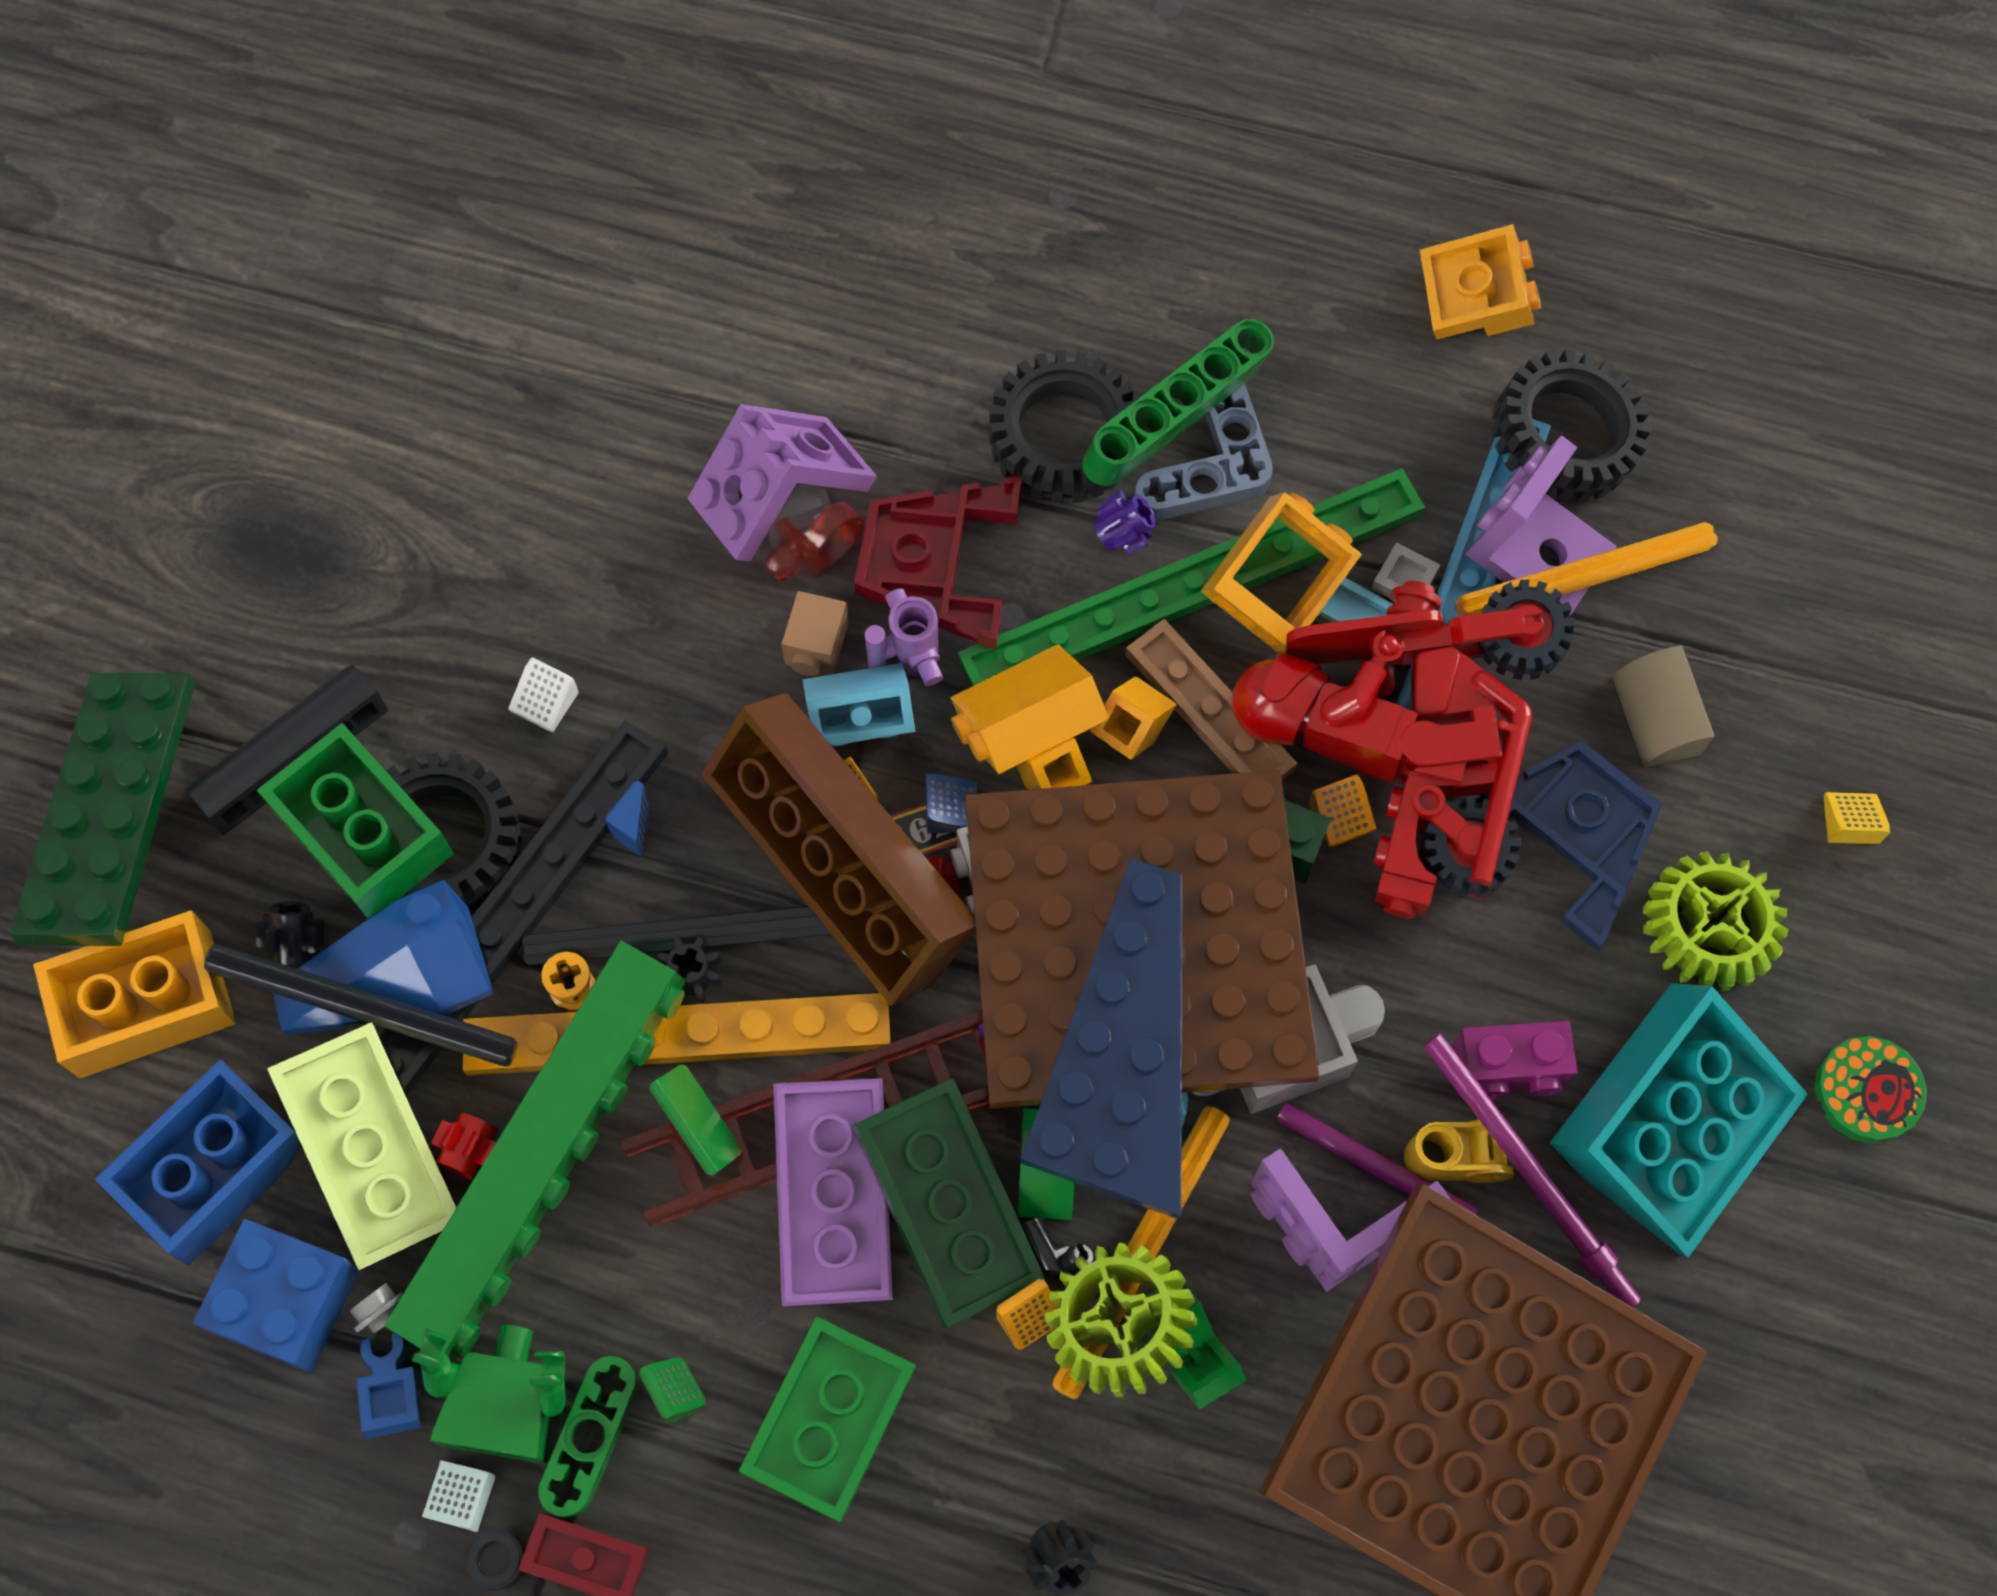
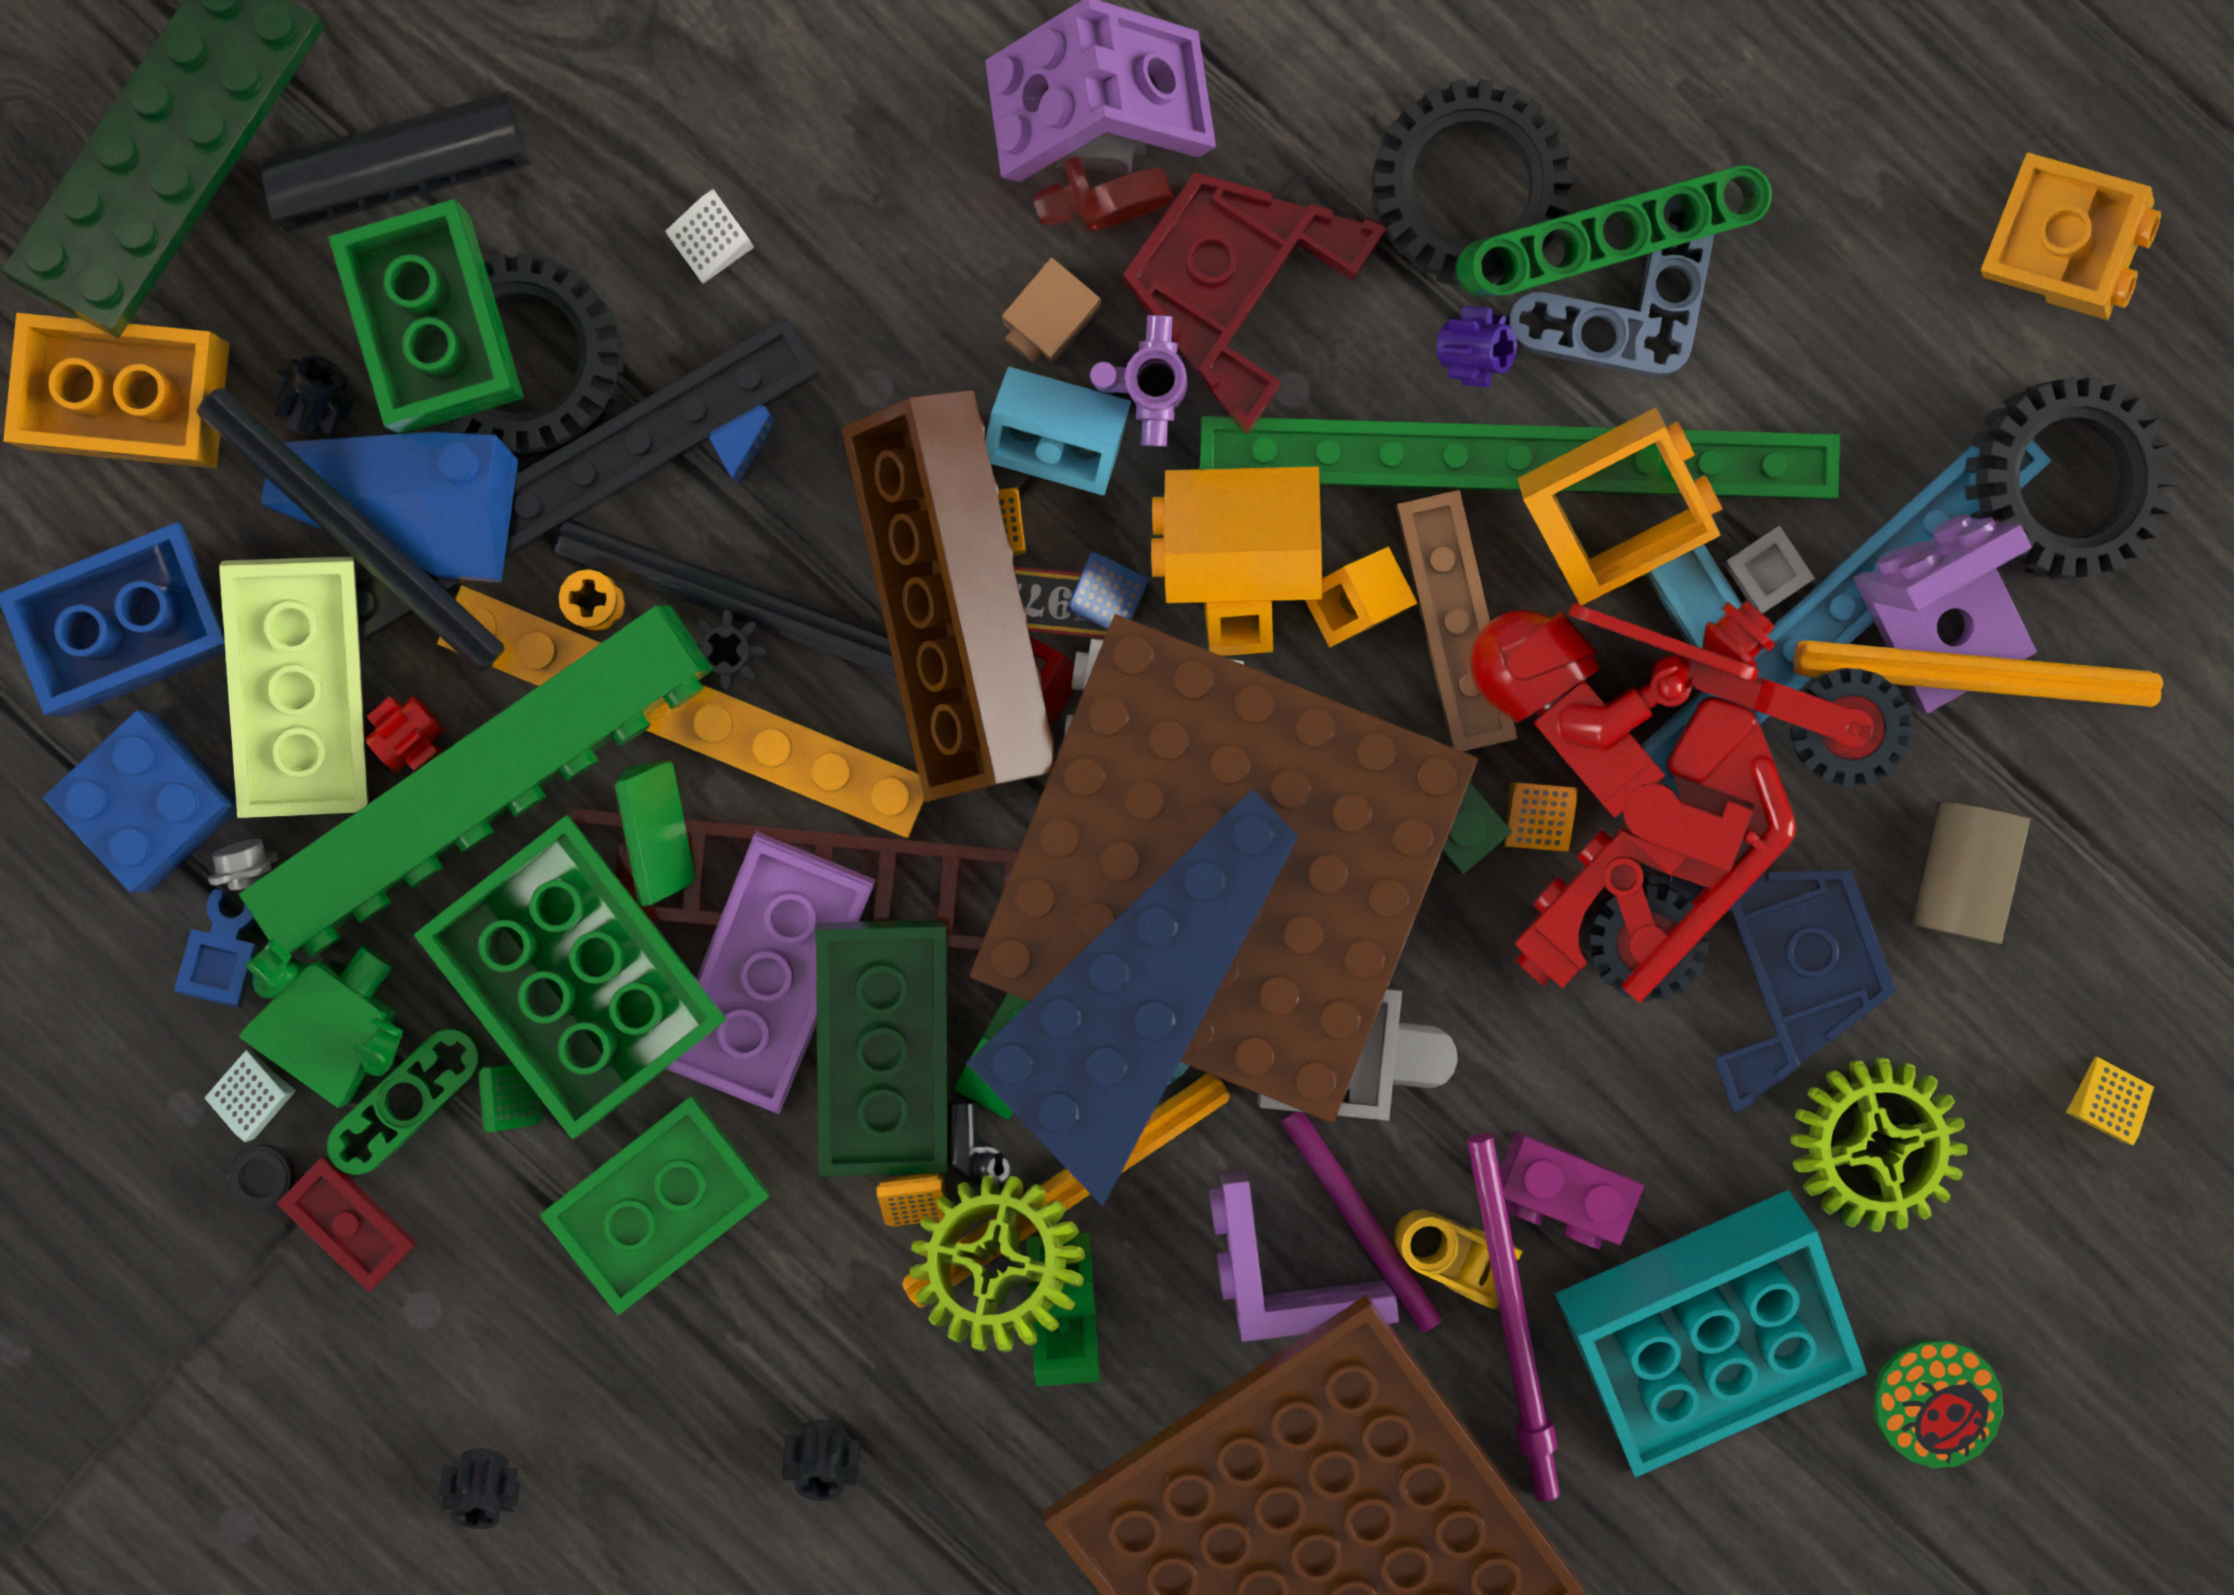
camera: 30 degrees right, 20 degrees up
none -> green slope [414,815,728,1140]

